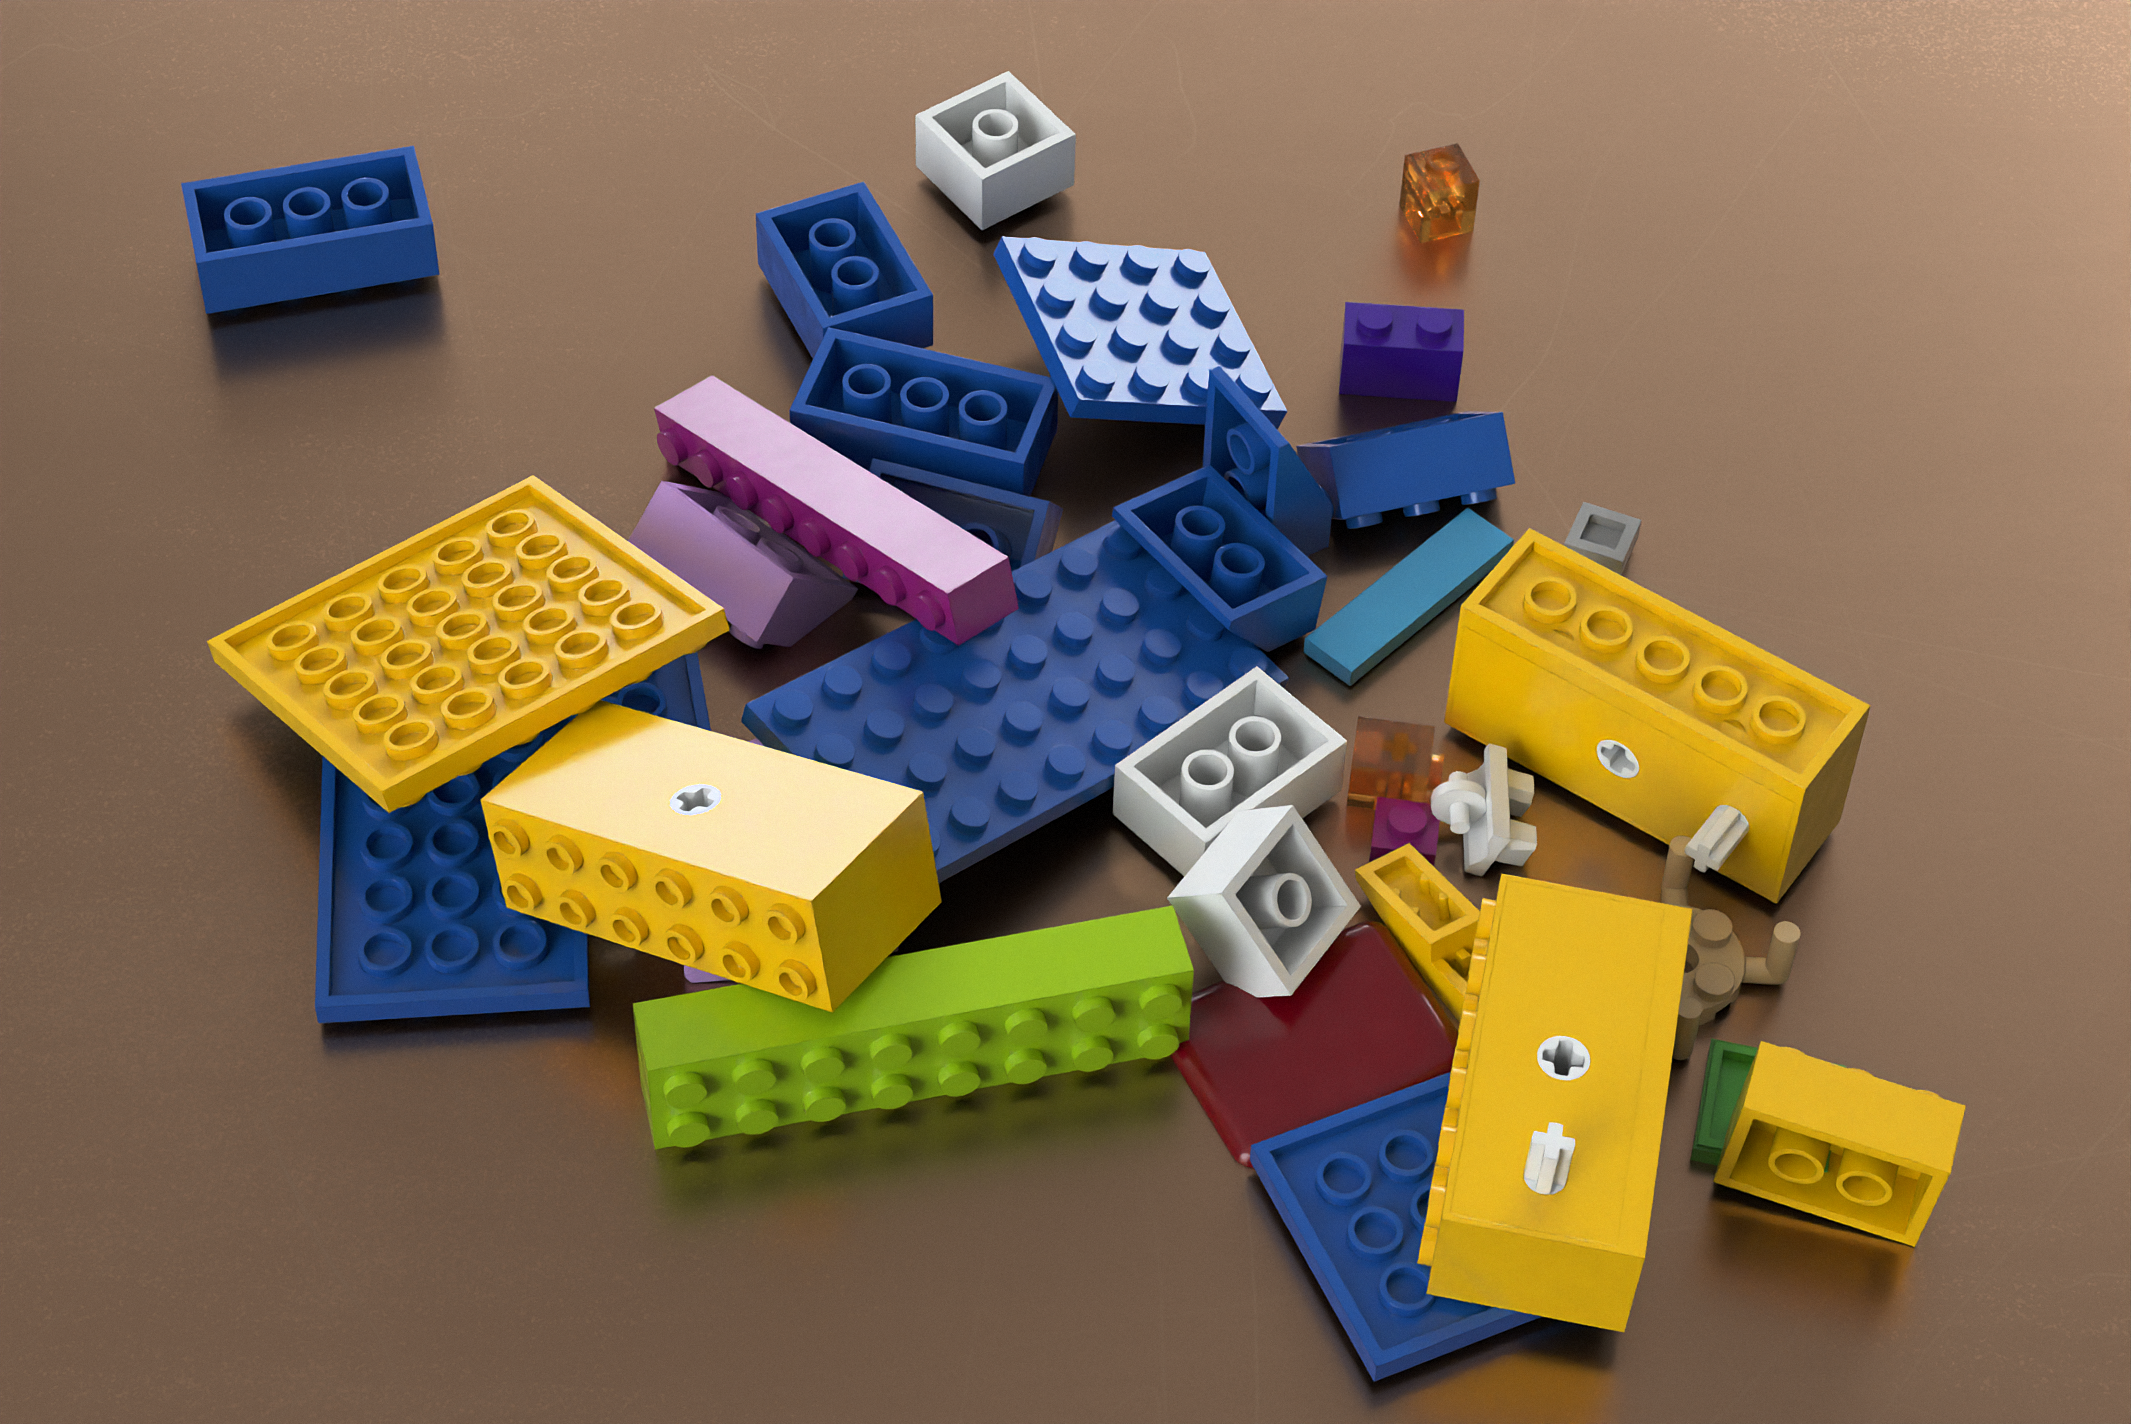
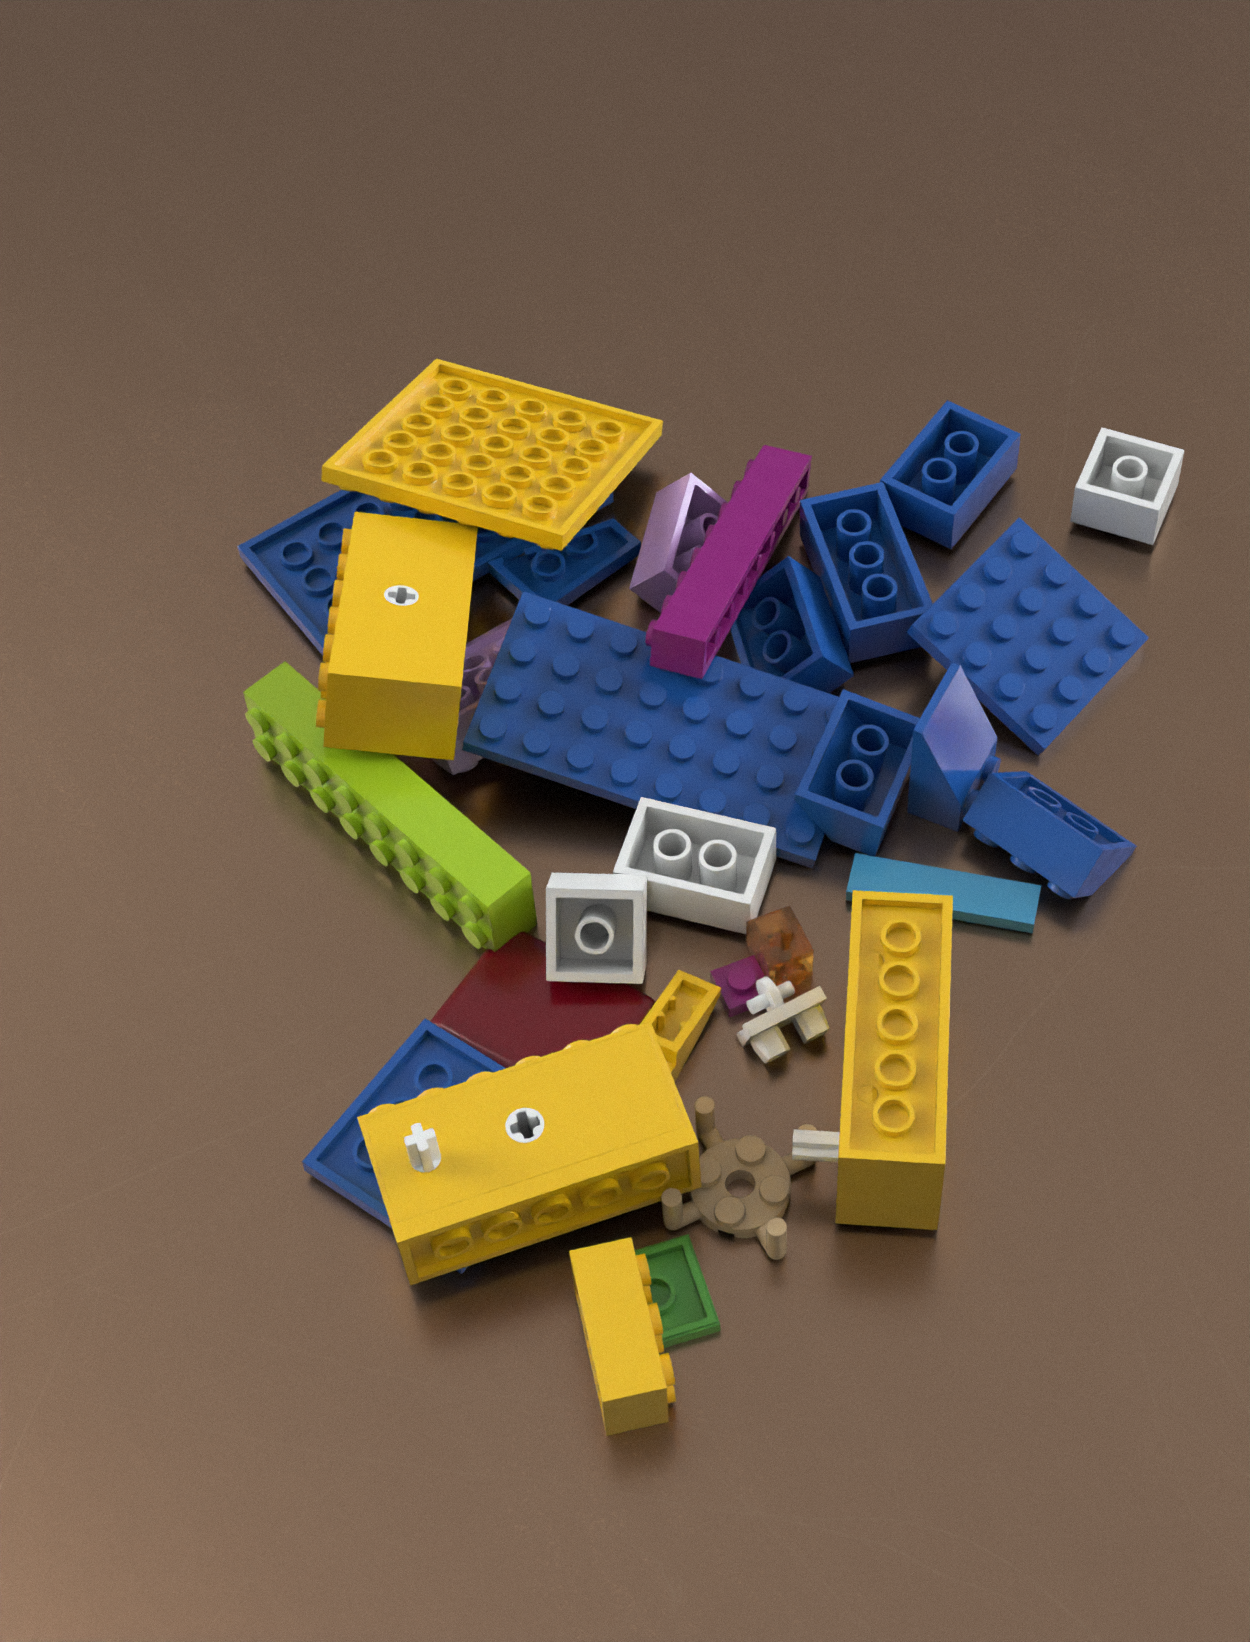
camera: 65 degrees right, 5 degrees up
blue brick [181,146,440,314] -> none
dark purple brick [1339,302,1464,402] -> none
light grey plate [1564,502,1642,575] -> none

